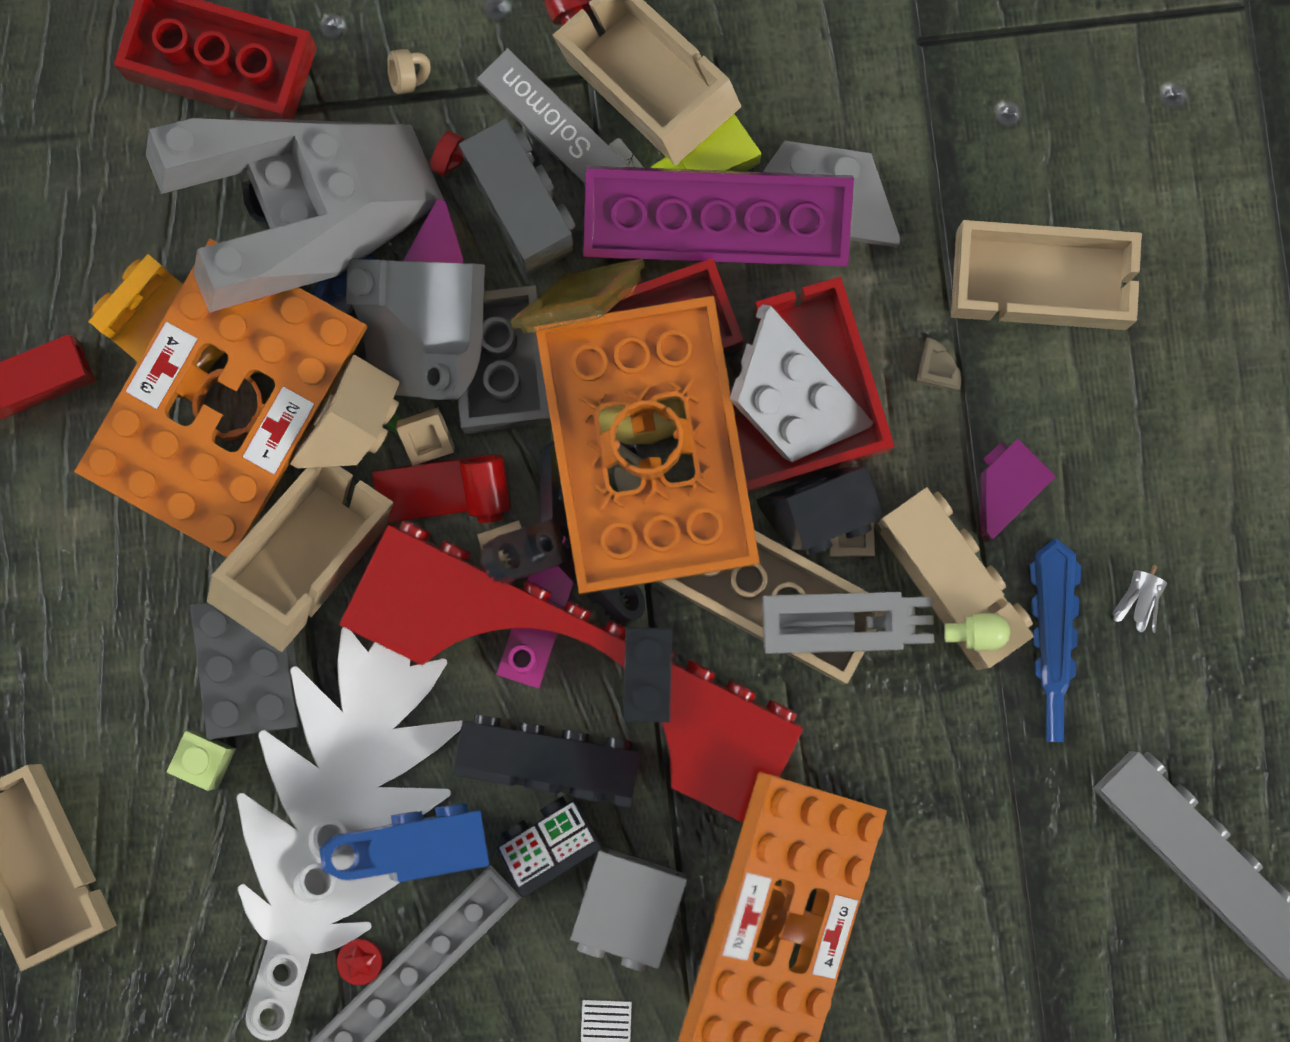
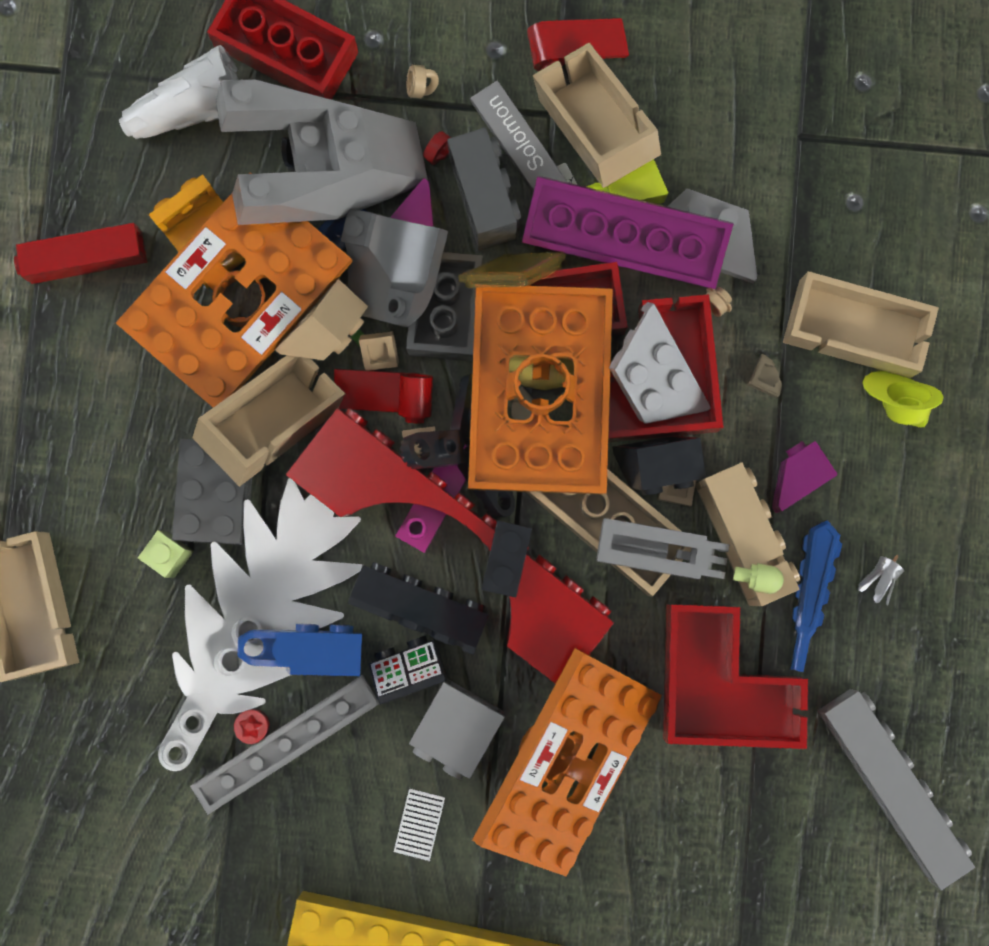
camera: 10 degrees right, 0 degrees up
none -> white cone [119,45,243,139]
none -> red piece [663,604,808,749]
none -> tan plate [706,287,732,317]
none -> neon yellow piece [862,371,944,428]

